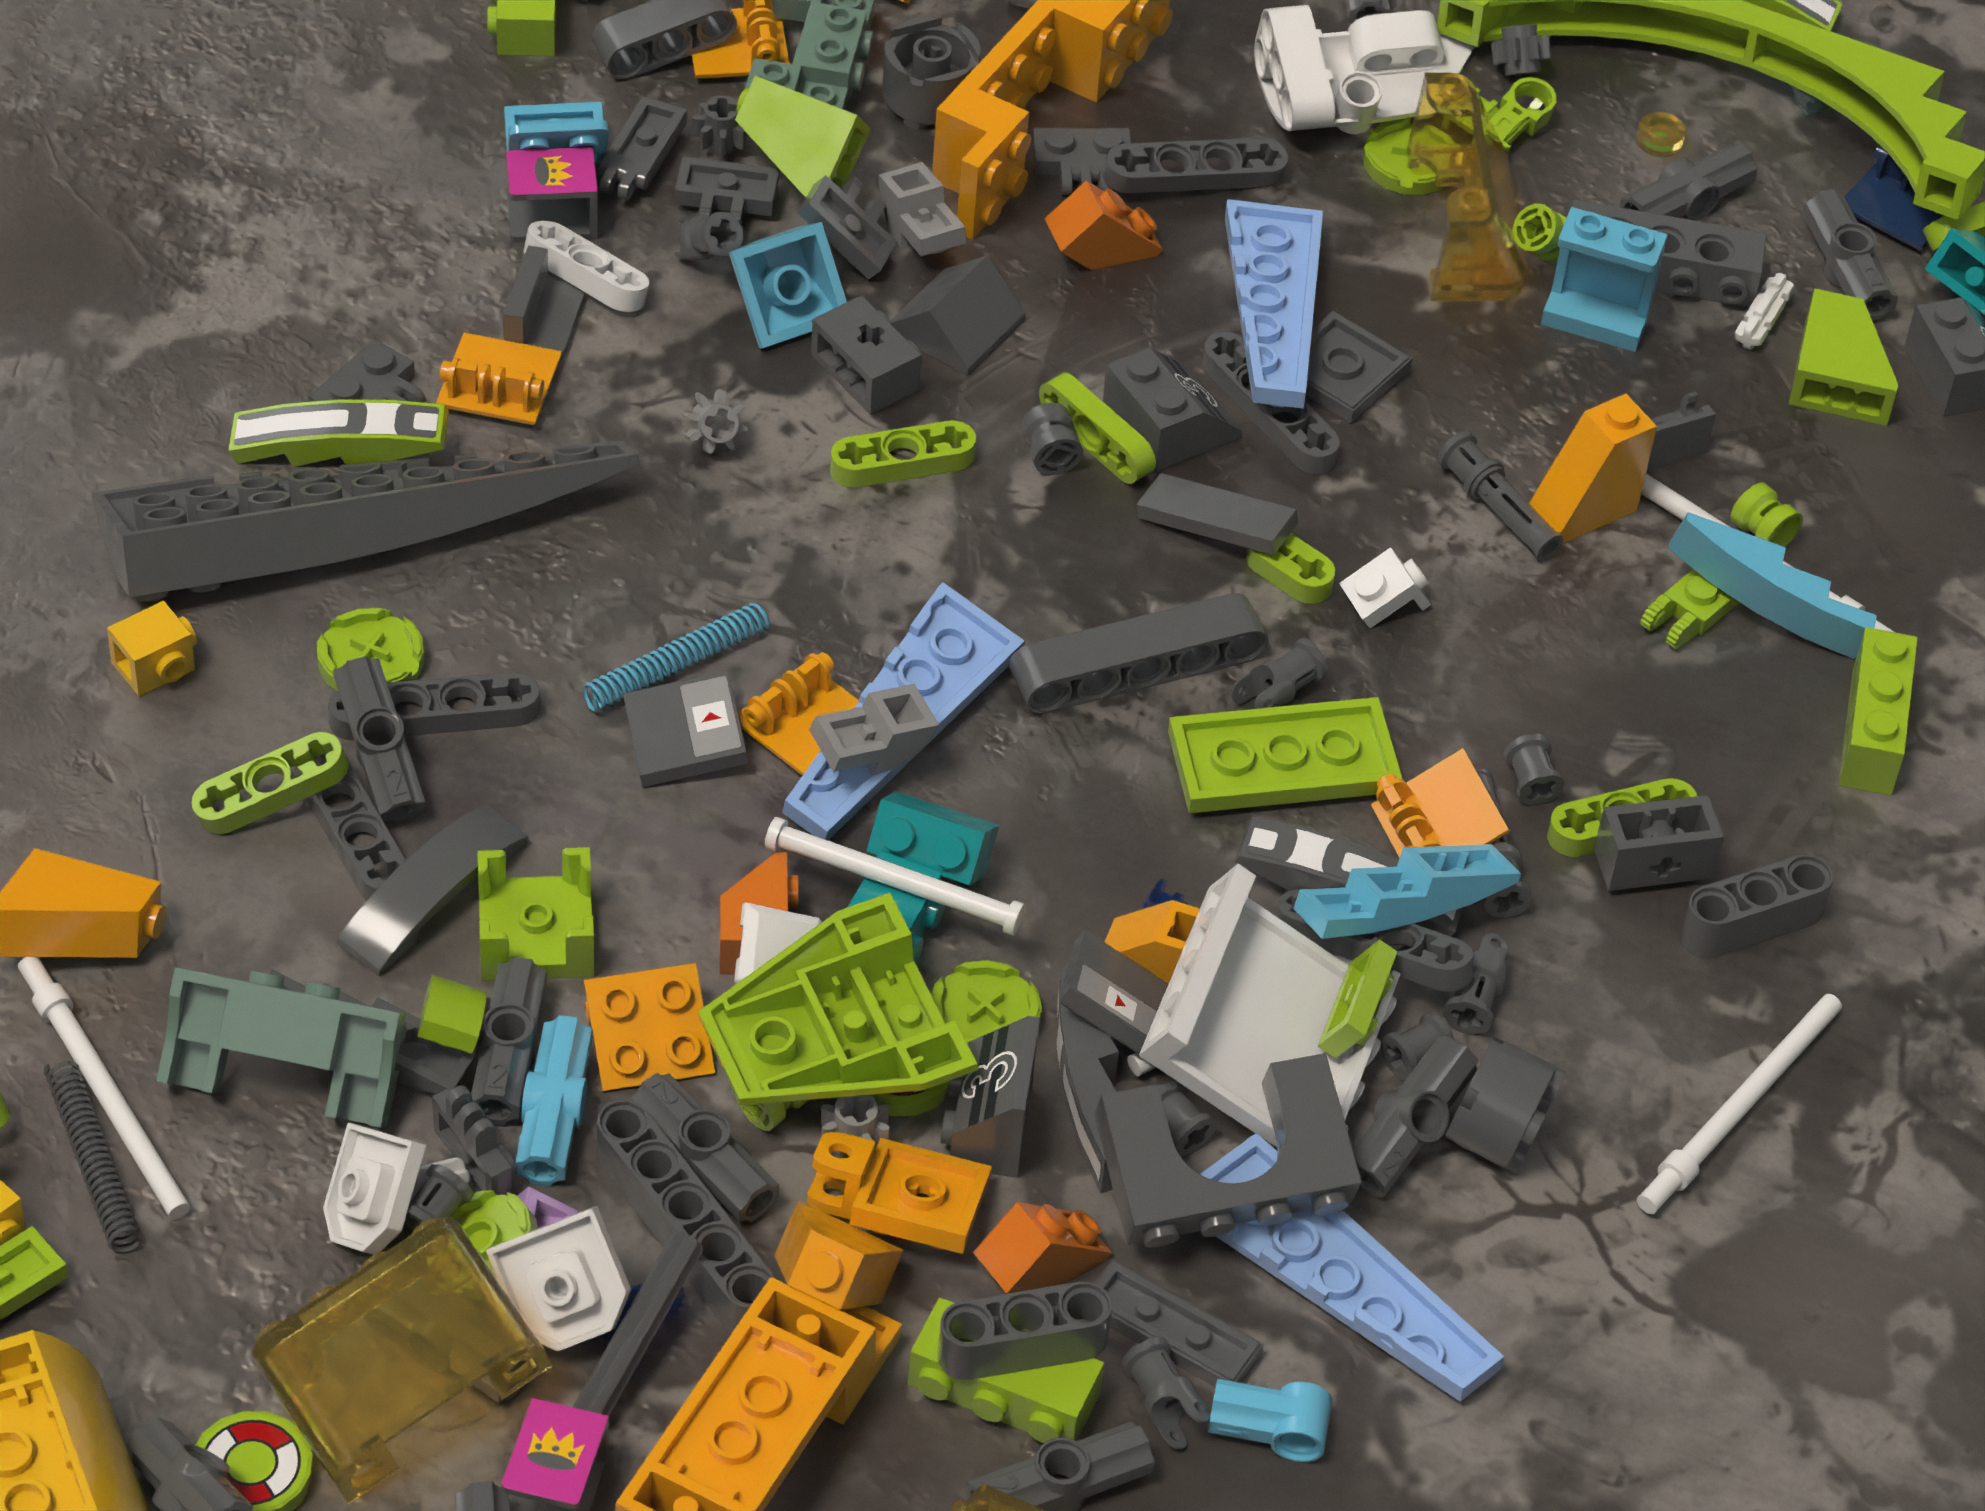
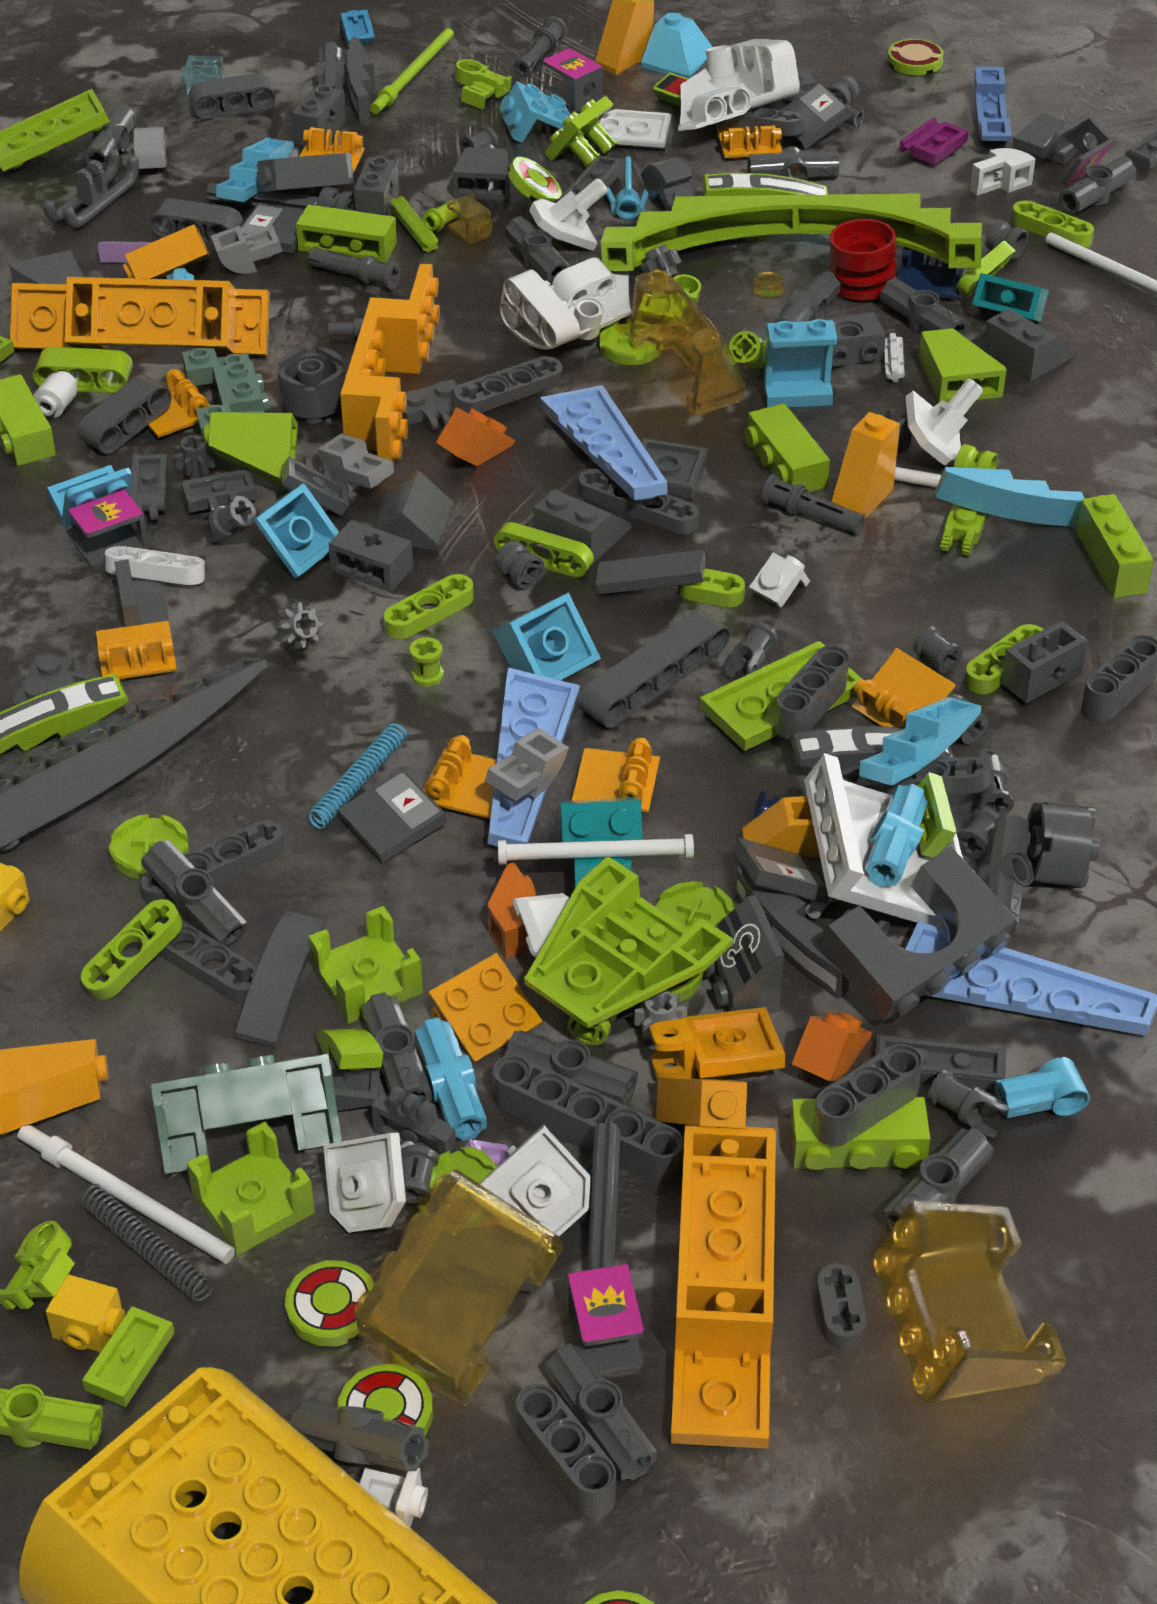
camera: 20 degrees left, 5 degrees down
none -> lime panel [187,1121,315,1256]
none -> tile [285,1260,378,1347]
none -> lime bush [409,637,444,687]
none -> medium azure slope [492,593,601,680]
none -> light orange hinge [572,737,660,813]
none -> lime brick [744,403,830,493]
none -> dark grey beam [775,645,849,739]
none -> red wheel [829,219,896,301]
none -> medium azure piece [865,784,928,887]
none -> white piece [906,379,983,466]

